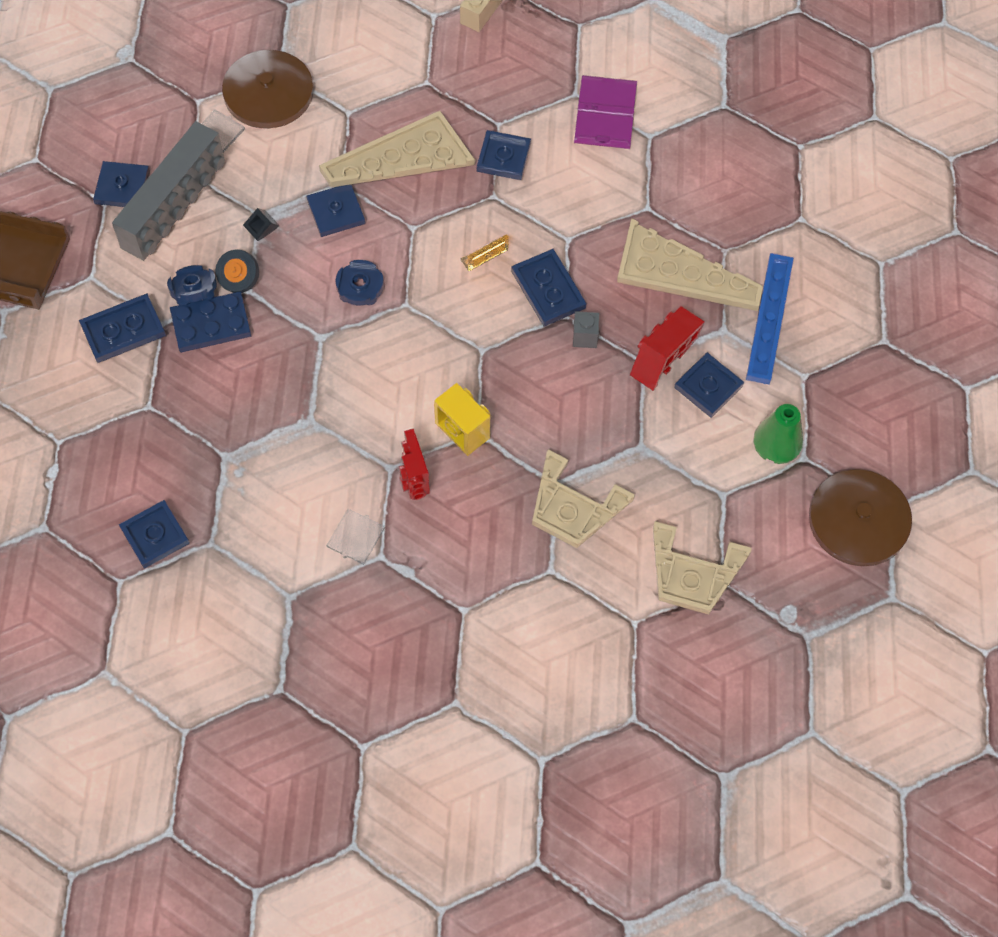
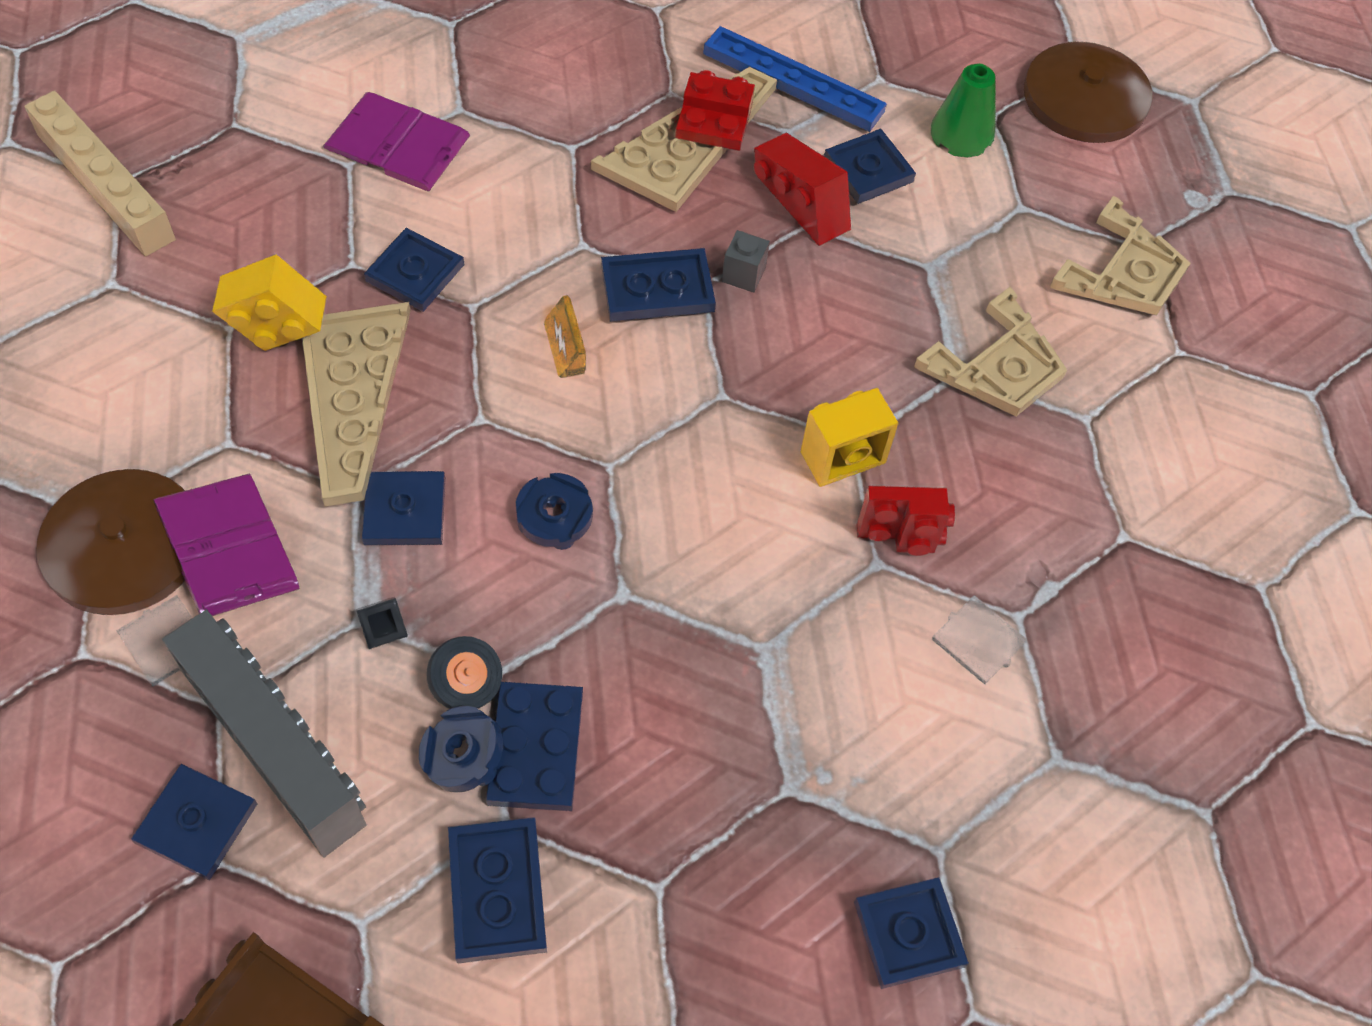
camera: 75 degrees left, 5 degrees down
none -> magenta piece [153,473,300,616]
none -> yellow brick [212,254,327,351]
none -> red plate [675,70,755,151]

